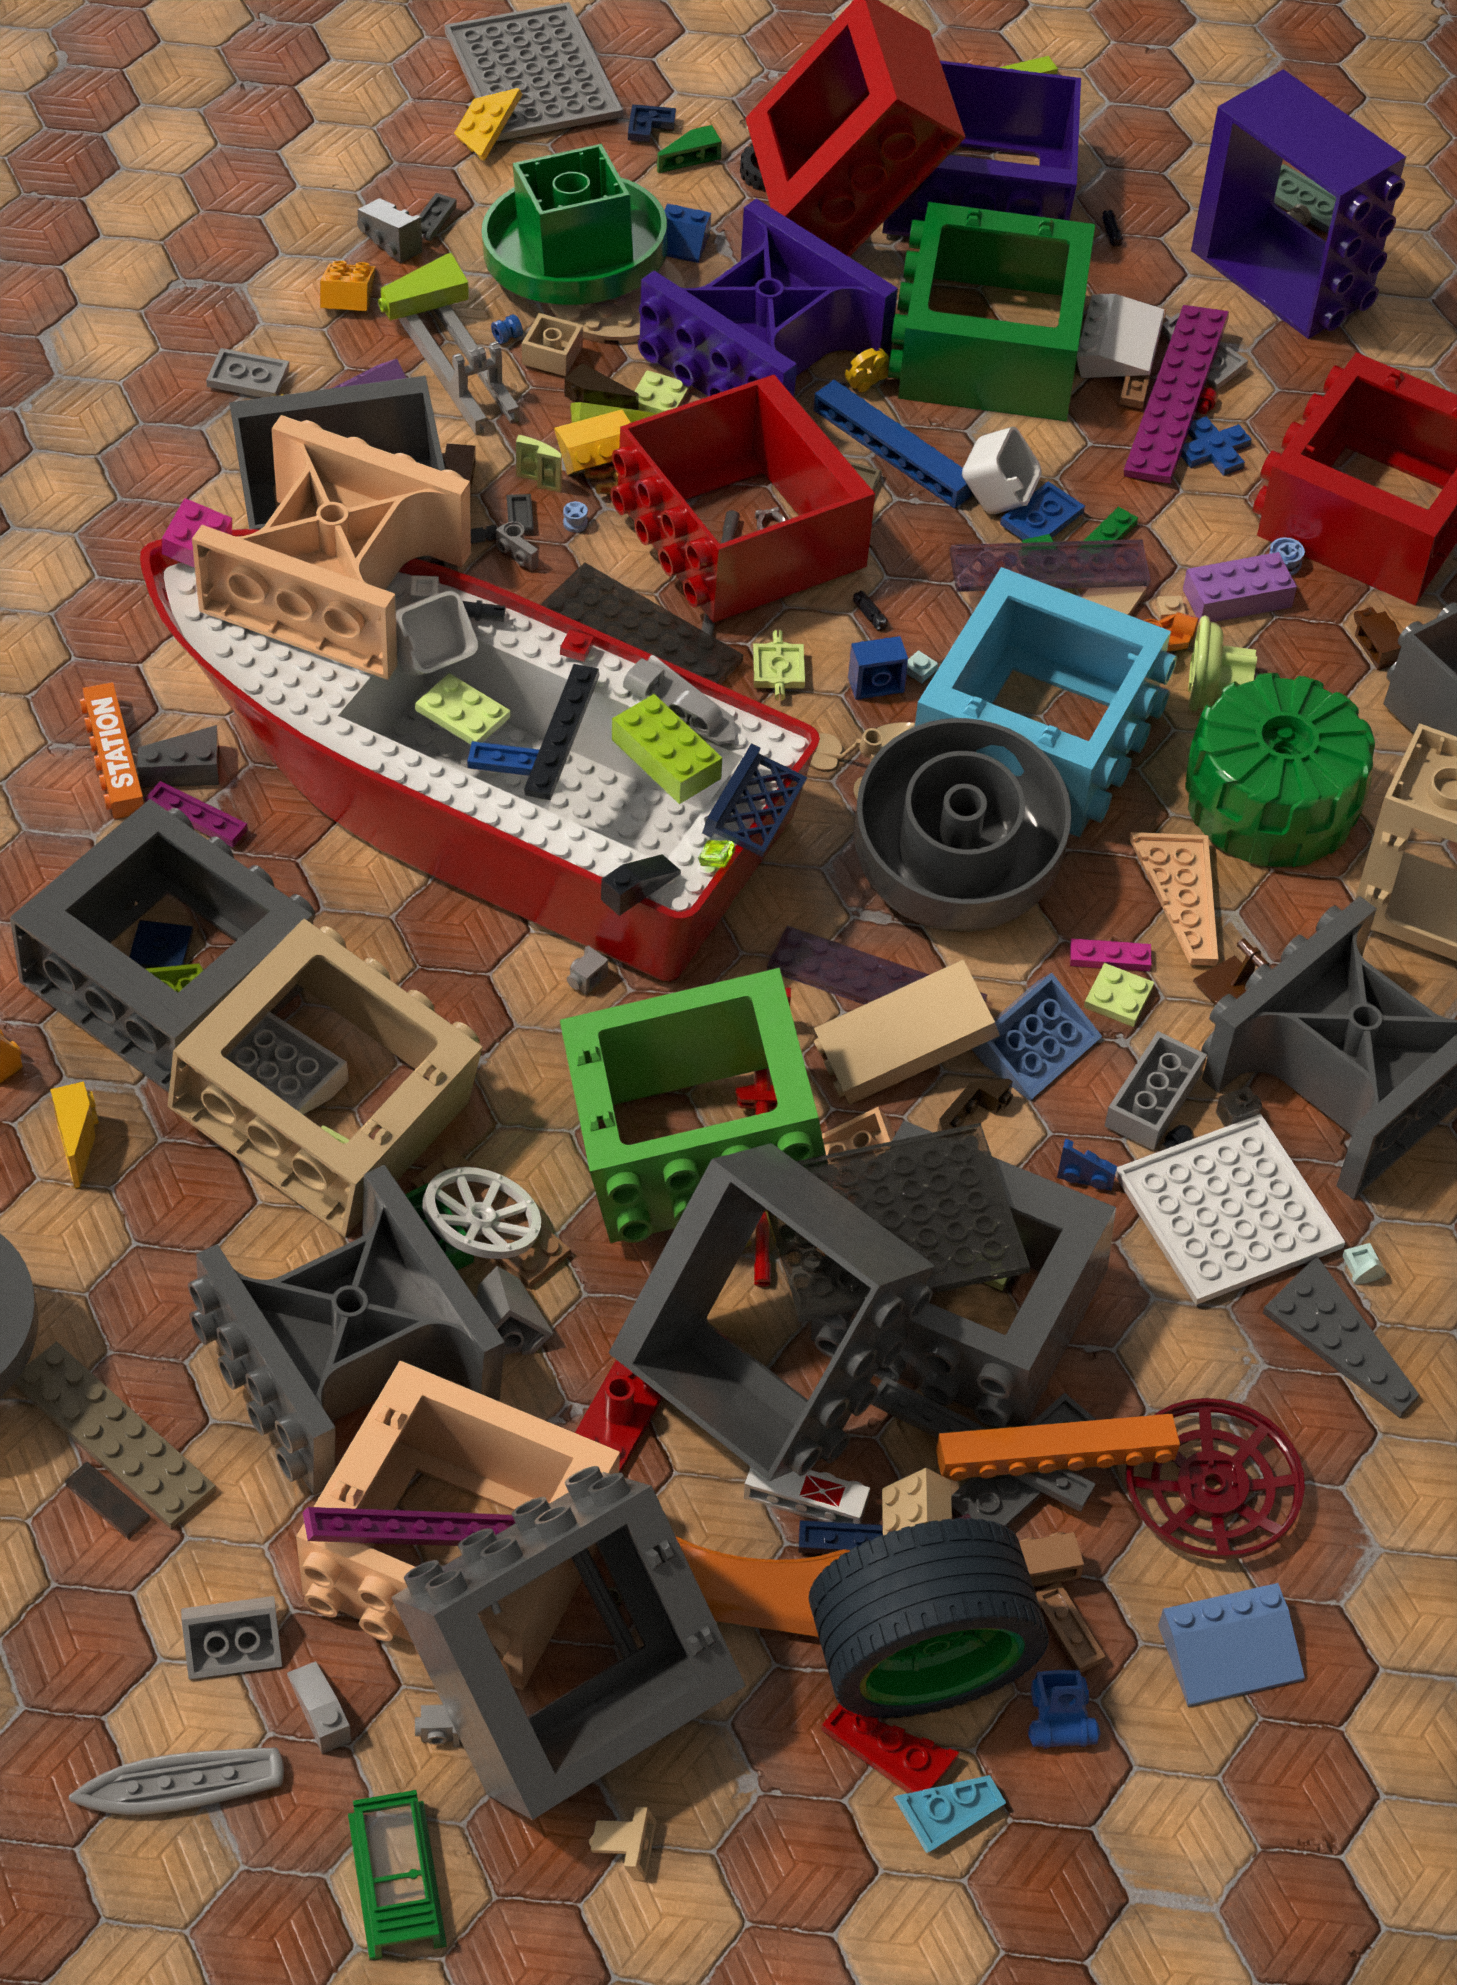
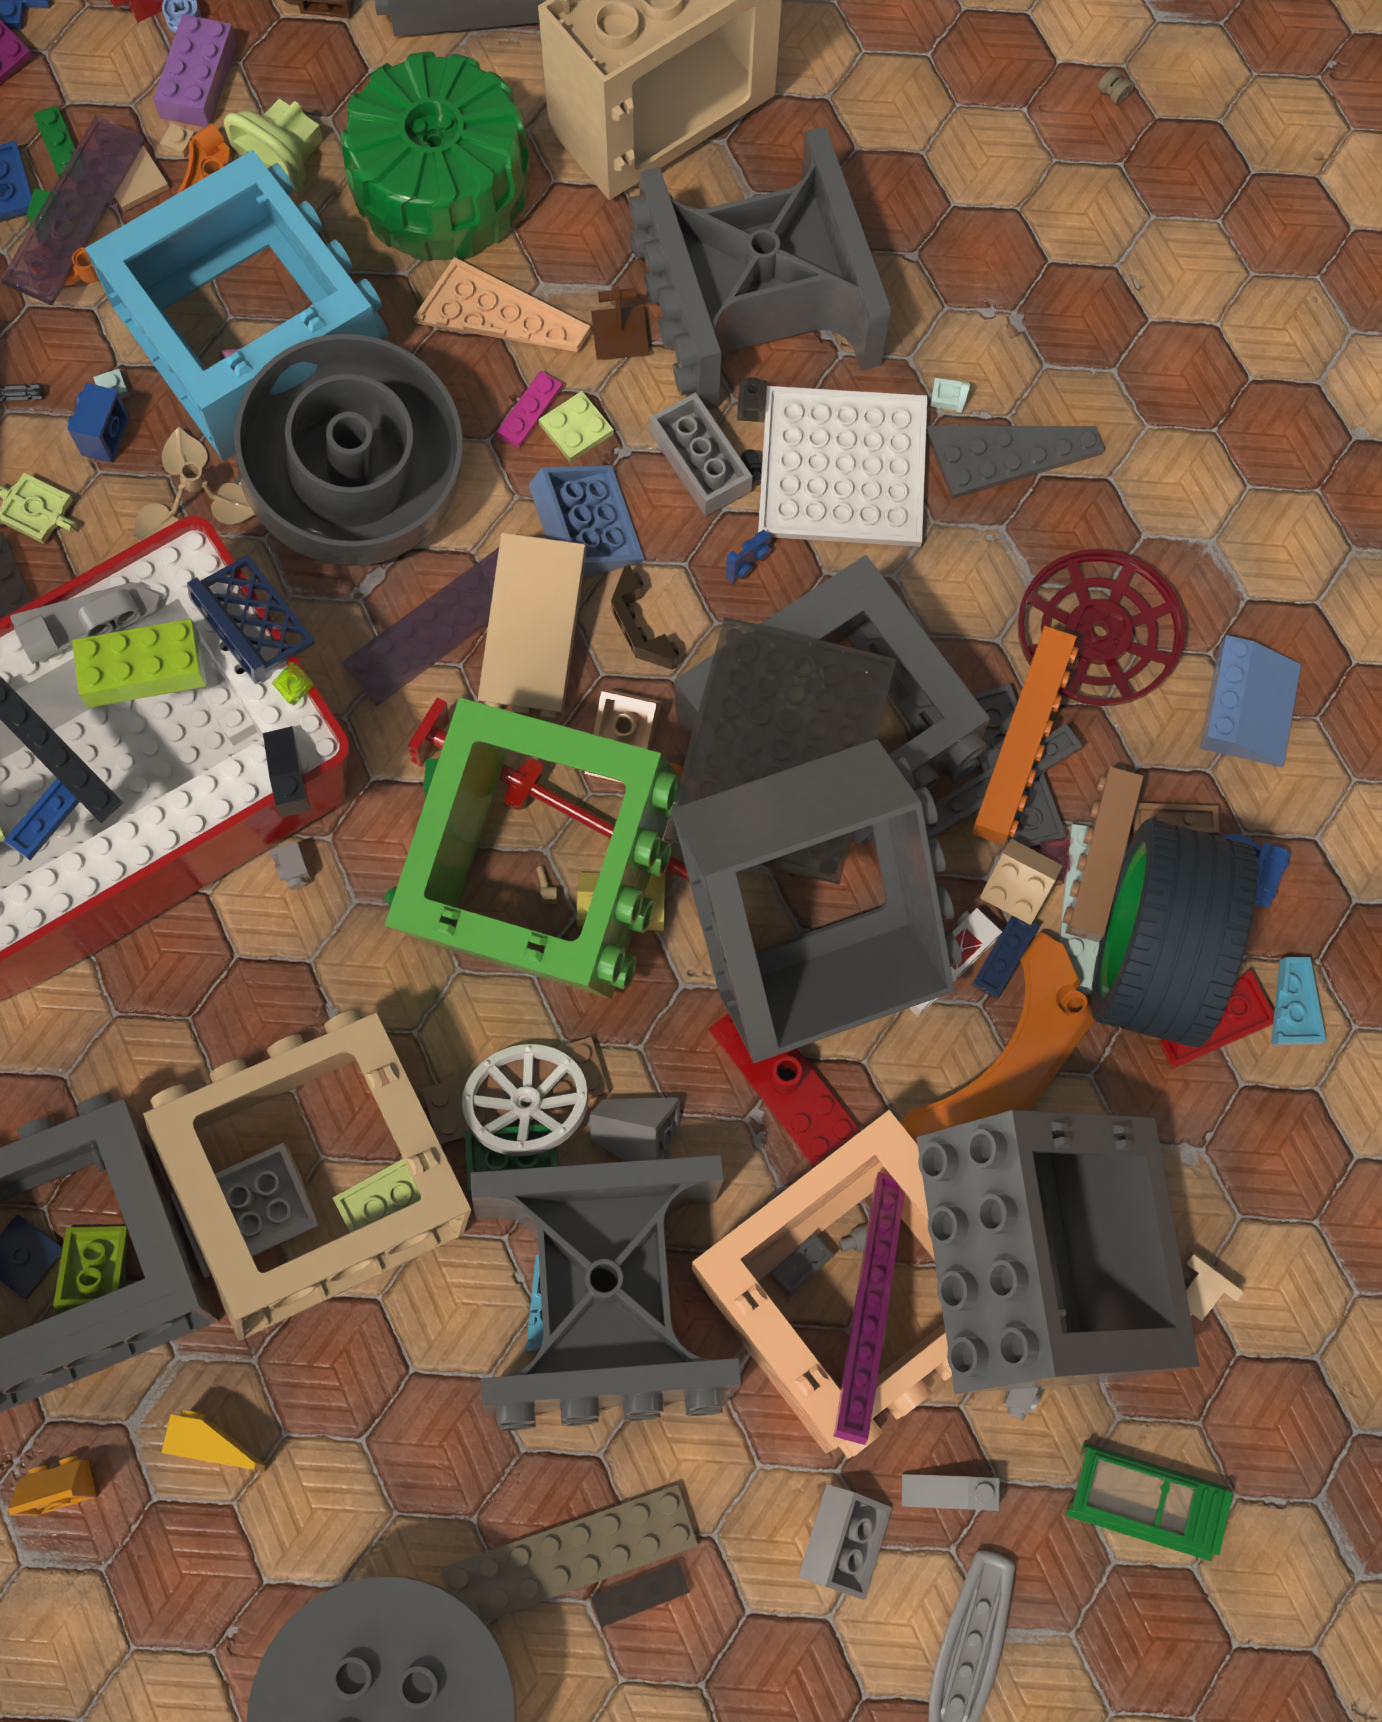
camera: 60 degrees left, 20 degrees up
none -> dark grey plate [770,1233,835,1296]

